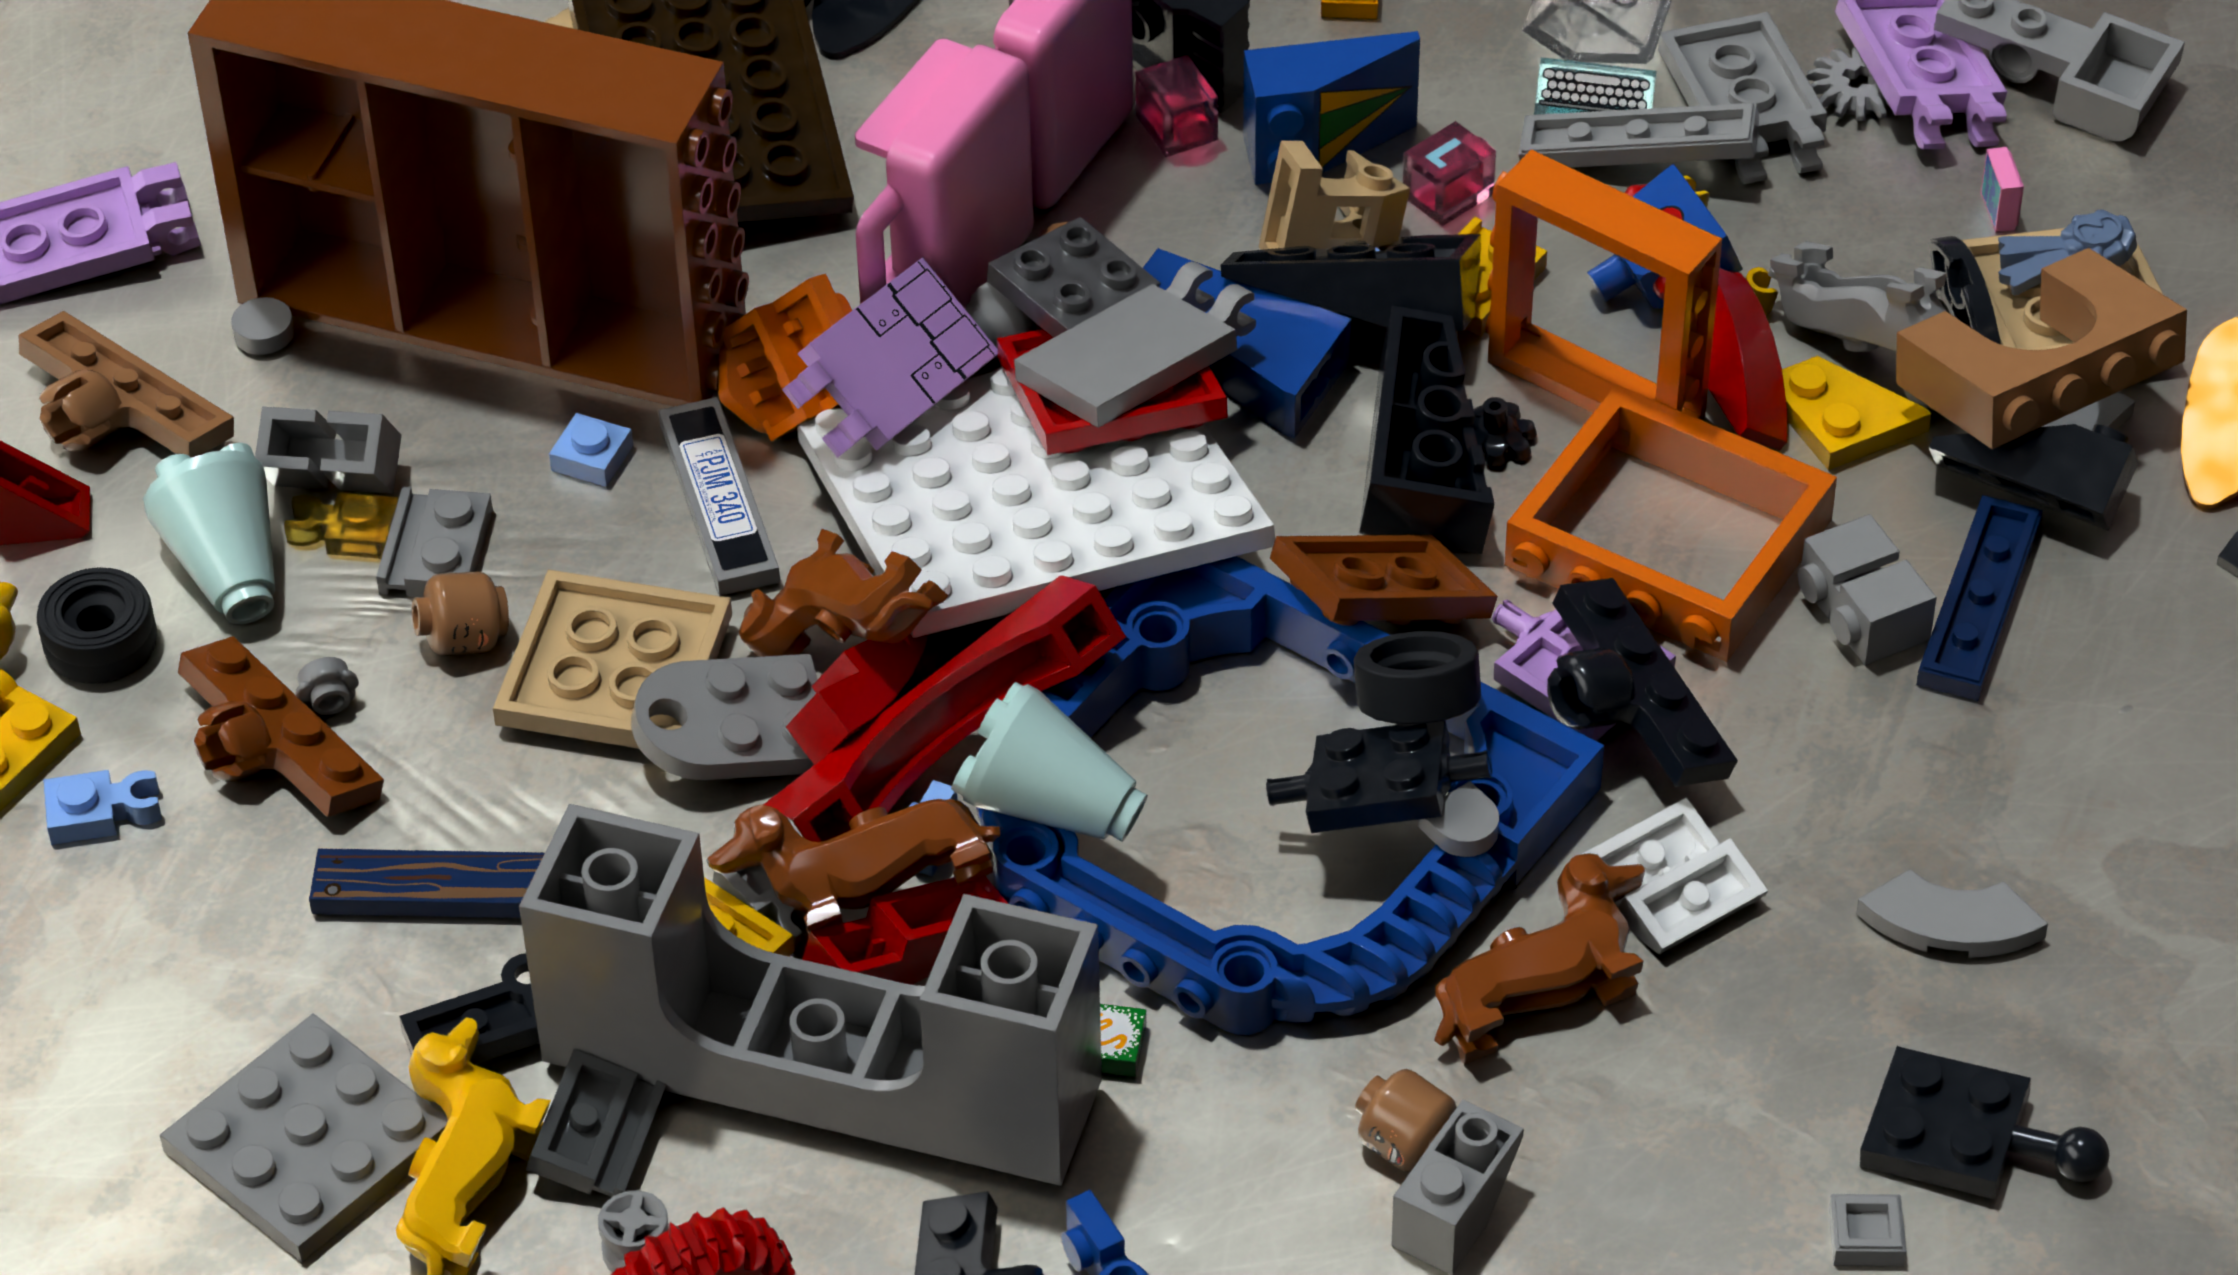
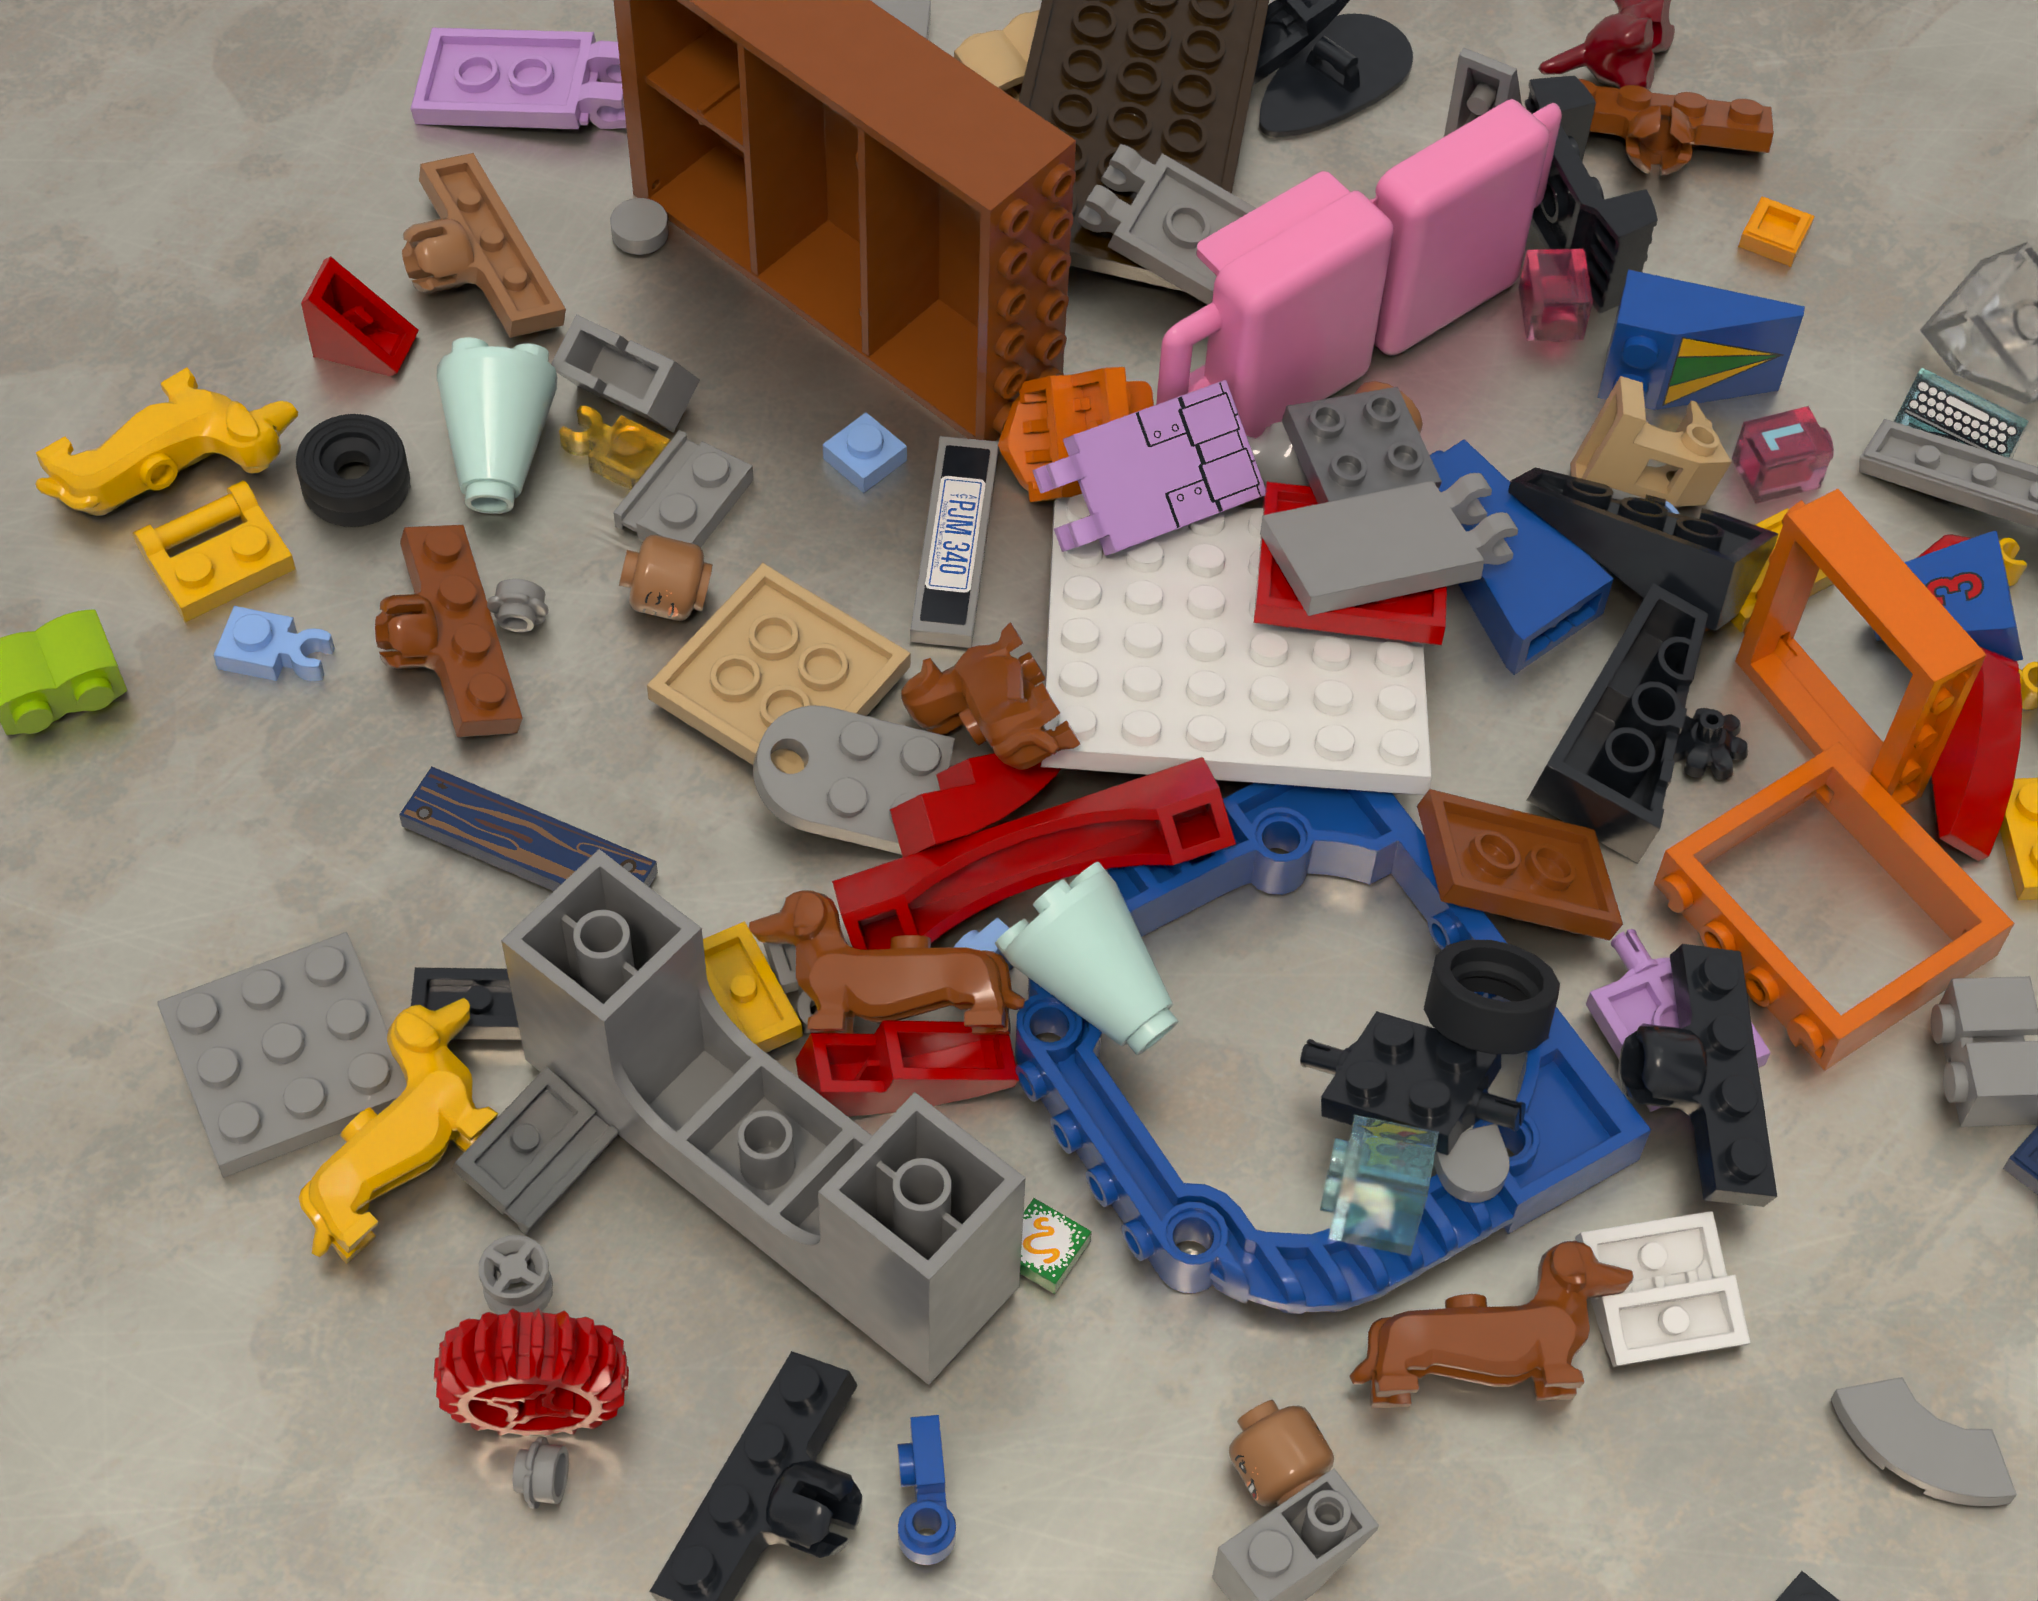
camera: 20 degrees right, 10 degrees up
none -> light grey tile [1076,144,1256,305]
none -> clear light blue brick [1320,1115,1439,1256]

